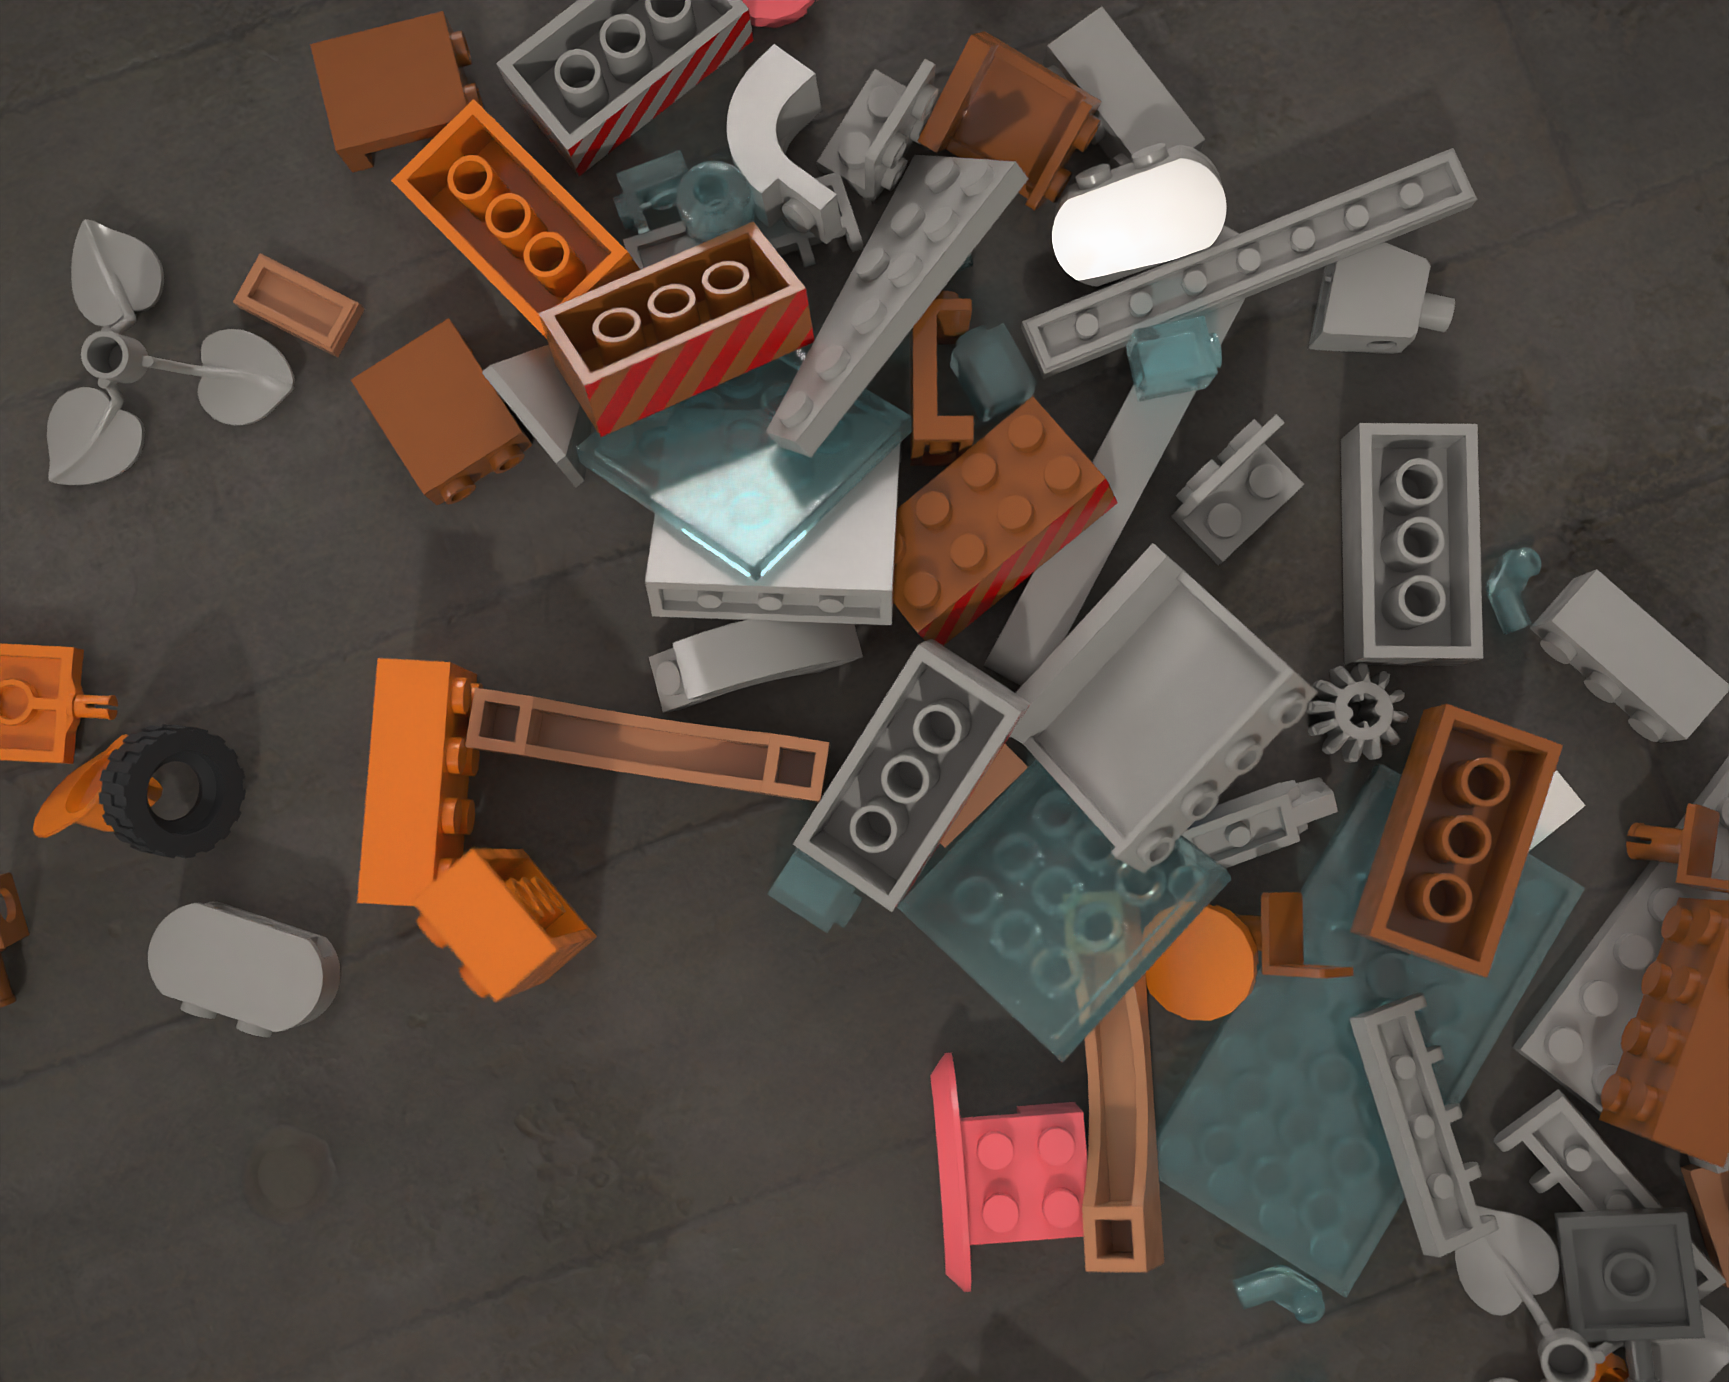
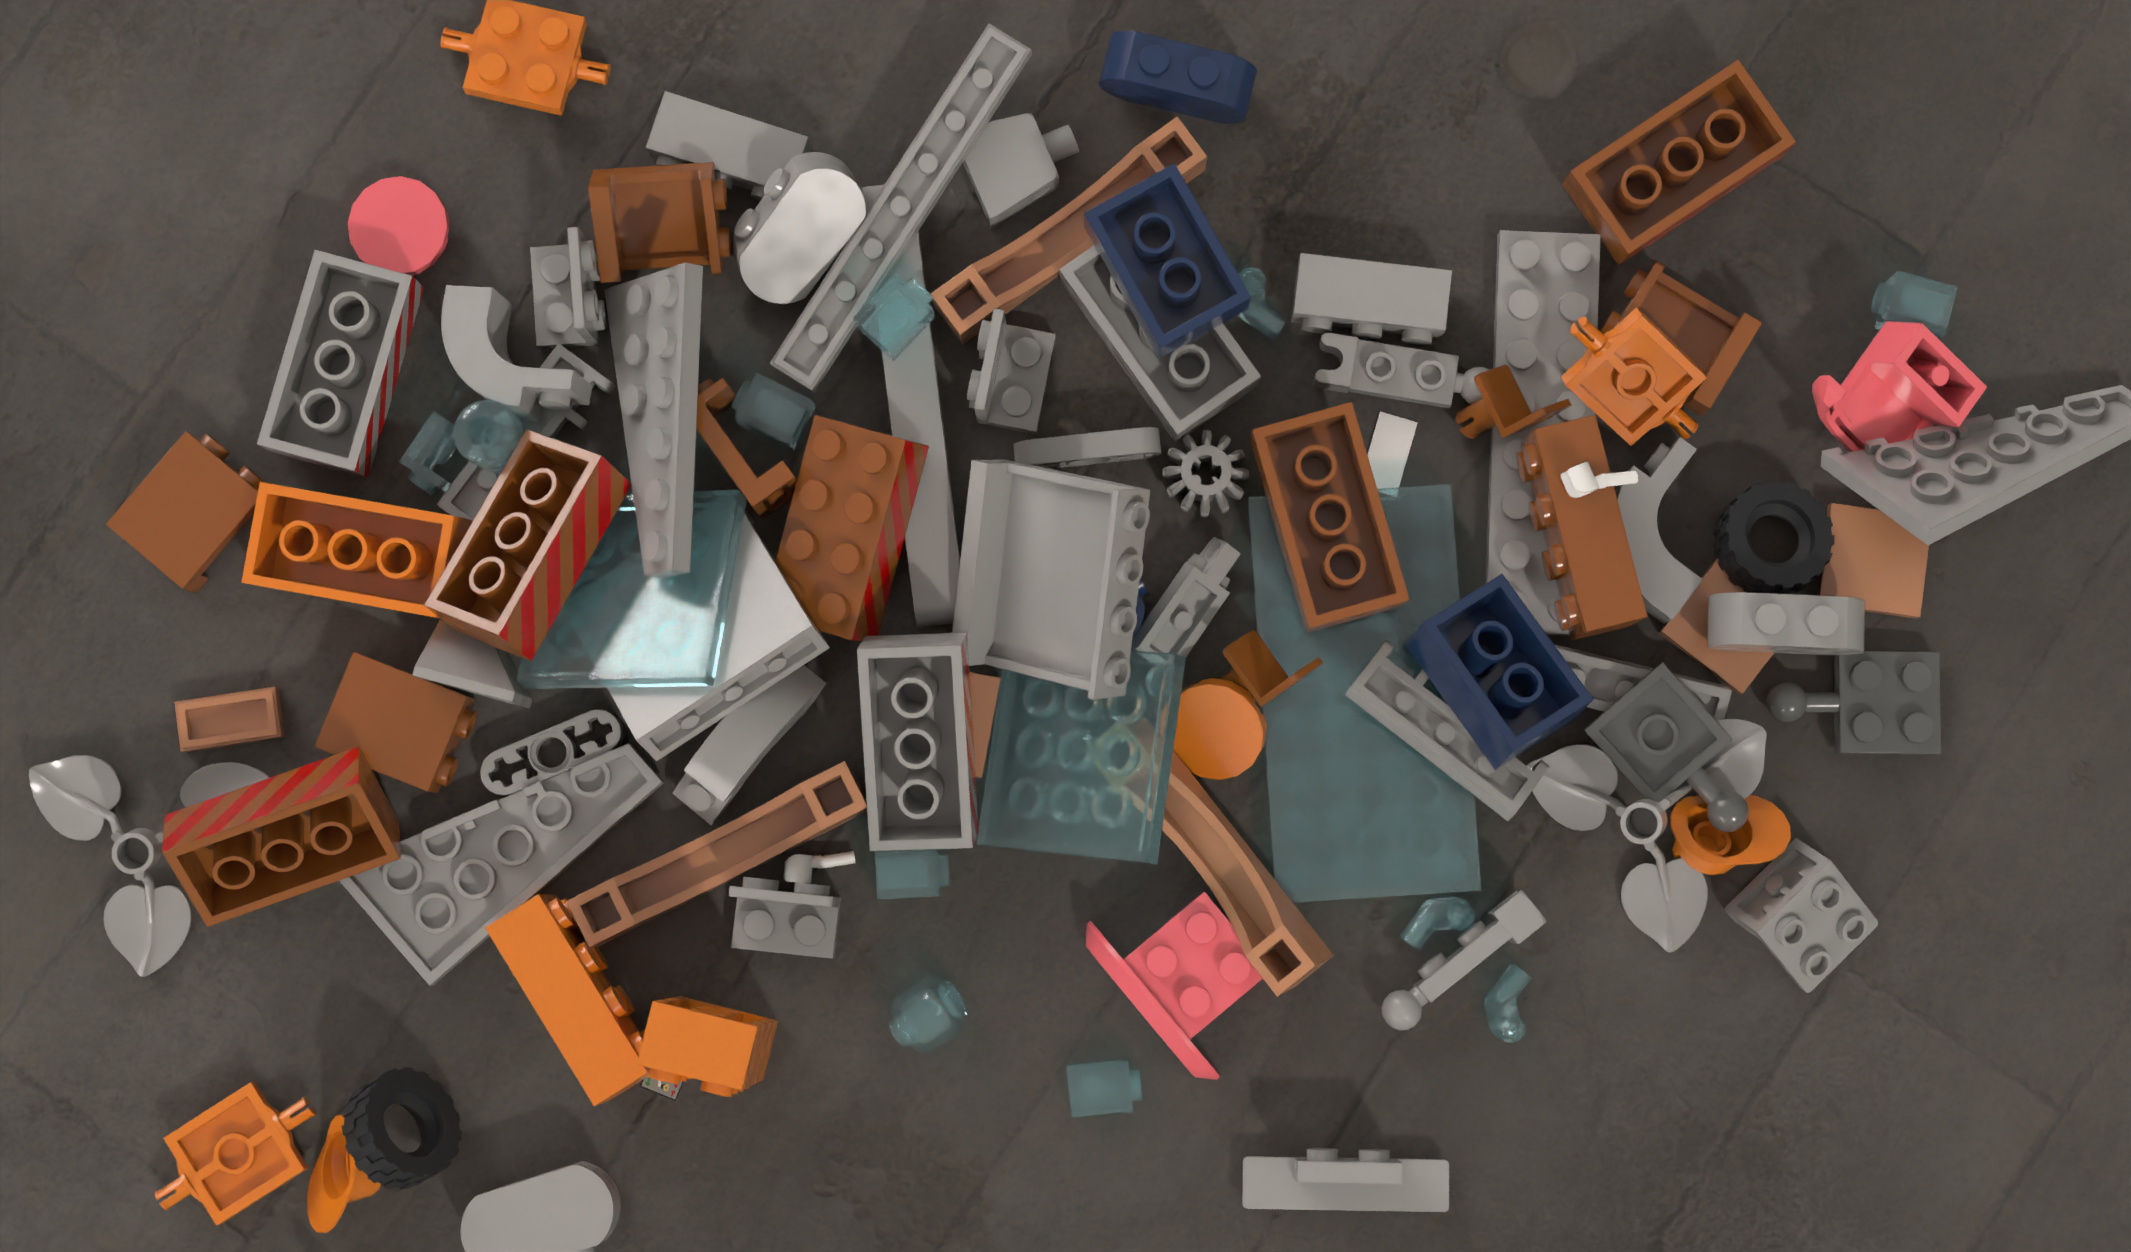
camera: 30 degrees left, 0 degrees up
none -> dark orange brick [162,746,401,927]
none -> light grey wing [339,744,665,986]
none -> light grey beam [480,710,624,796]
none -> light grey bracket [728,877,841,959]
none -> white hand [784,851,855,884]
none -> clear light blue head [889,977,968,1053]
none -> nougat arch [930,116,1207,345]
none -> light grey beam [1013,427,1162,469]
none -> clear light blue bracket [1067,1059,1142,1117]
none -> dark blue brick [1084,163,1251,359]
none -> dark blue brick [1099,31,1257,124]
none -> light grey plate [1313,333,1490,408]
none -> light grey plate [1382,890,1547,1031]
none -> dark blue brick [1405,574,1594,770]

